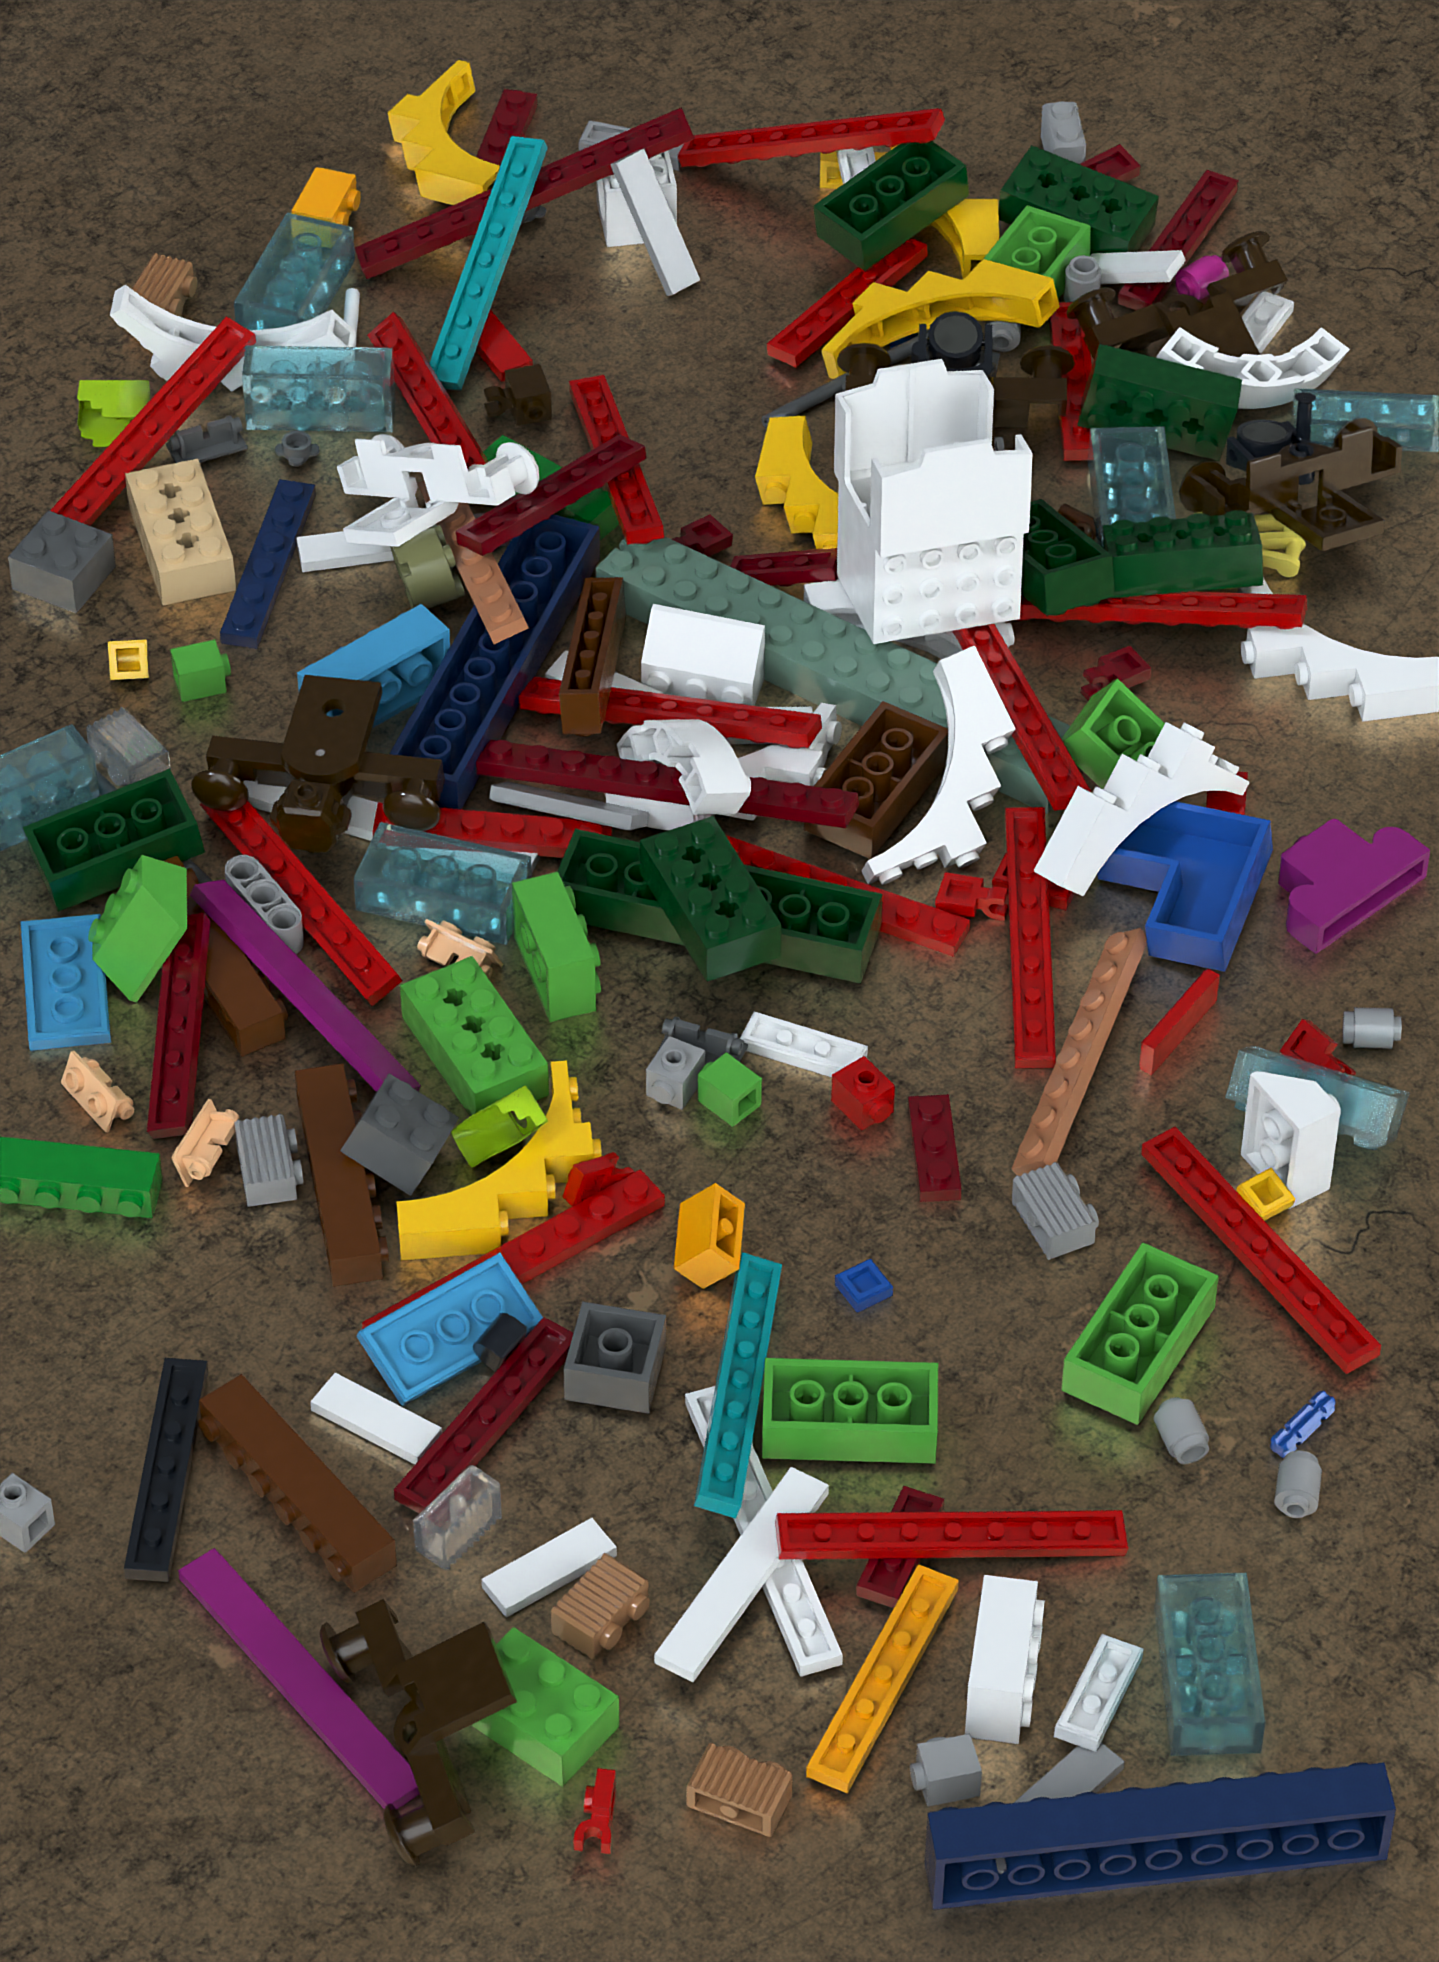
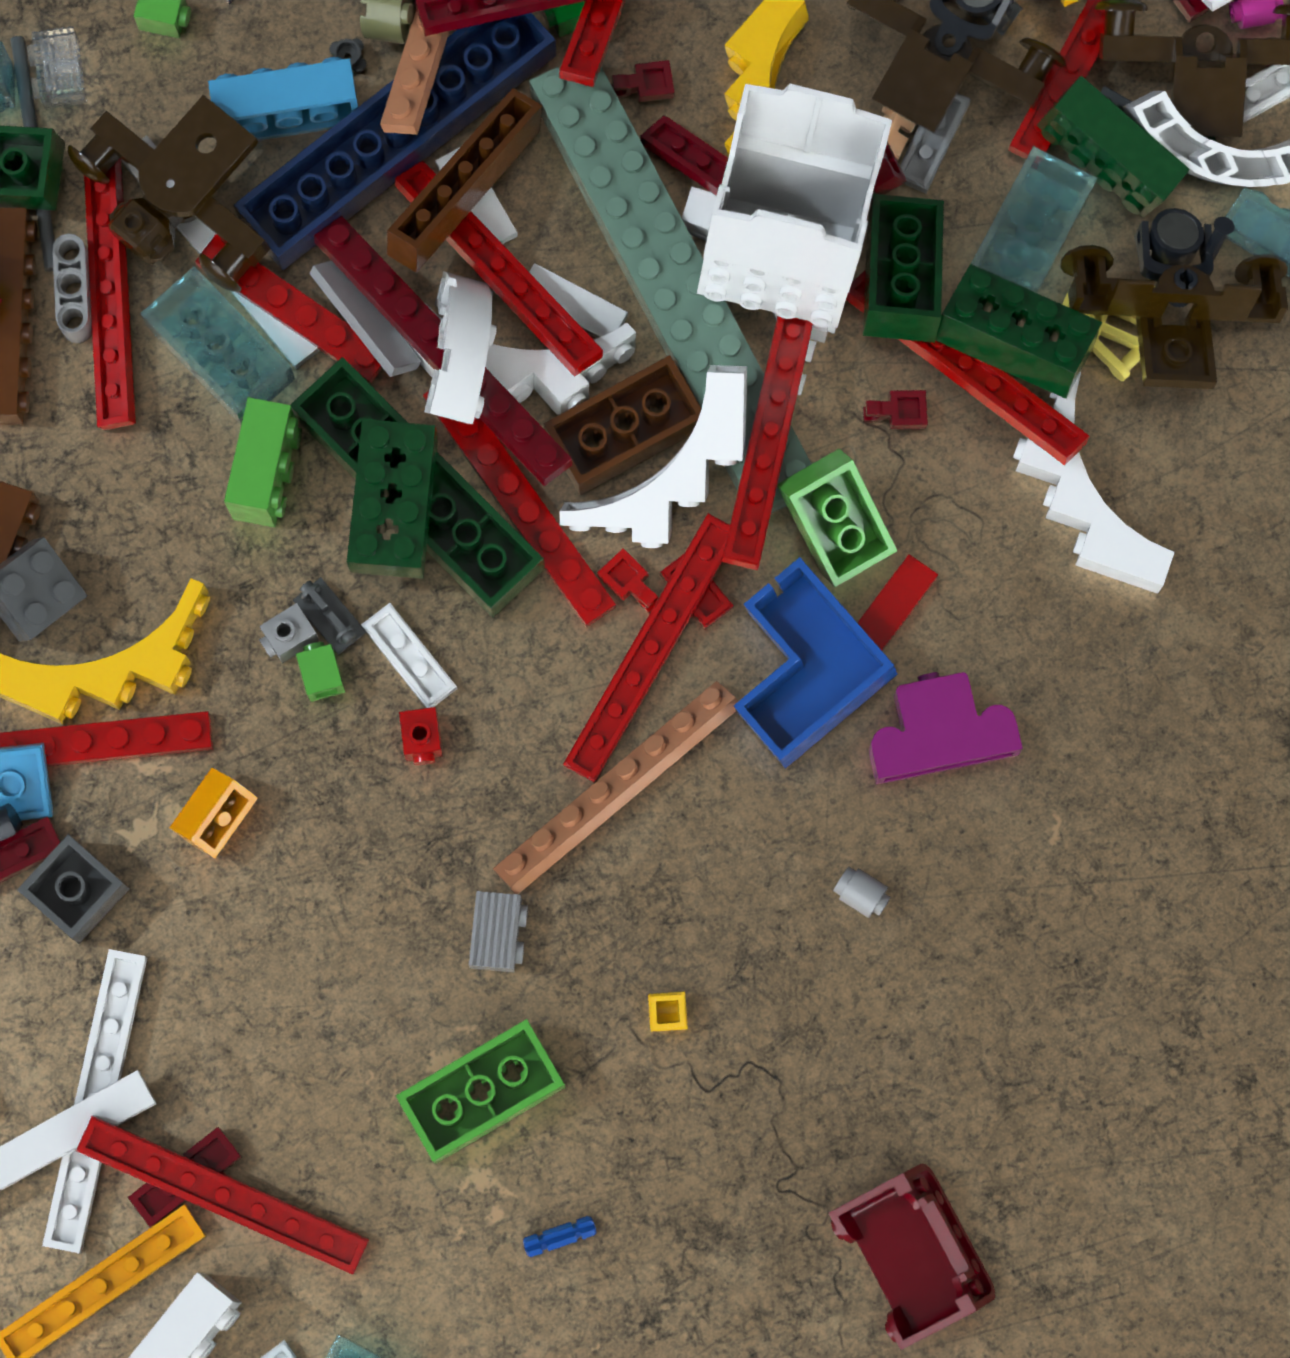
camera: 30 degrees right, 30 degrees up
magenta tile [190,879,421,1092] -> none
bright green brick [400,956,549,1116] -> none
light nougat hinge [417,919,503,979] -> none
lime piece [451,1085,548,1167] -> none
red plate [562,1152,635,1206] -> none
white slope [641,604,765,706] -> none
teal plate [694,1252,782,1519] -> none
bright green brick [762,1358,938,1464] -> none
blue tile [835,1258,893,1313] -> none
dark red plate [908,1094,962,1202] -> none
white arch [1034,722,1250,896] -> none
reddish brown arm [1058,503,1097,540] -> none
red tile [1139,968,1220,1076] -> none
red plate [1141,1126,1381,1374] -> none
light grey brick [1153,1397,1209,1464] -> none
clear light blue brick [1225,1045,1410,1150] -> none
white slope [1241,1071,1341,1209] -> none
light grey brick [1274,1451,1322,1518] -> none
red plate [1280,1018,1356,1085] -> none

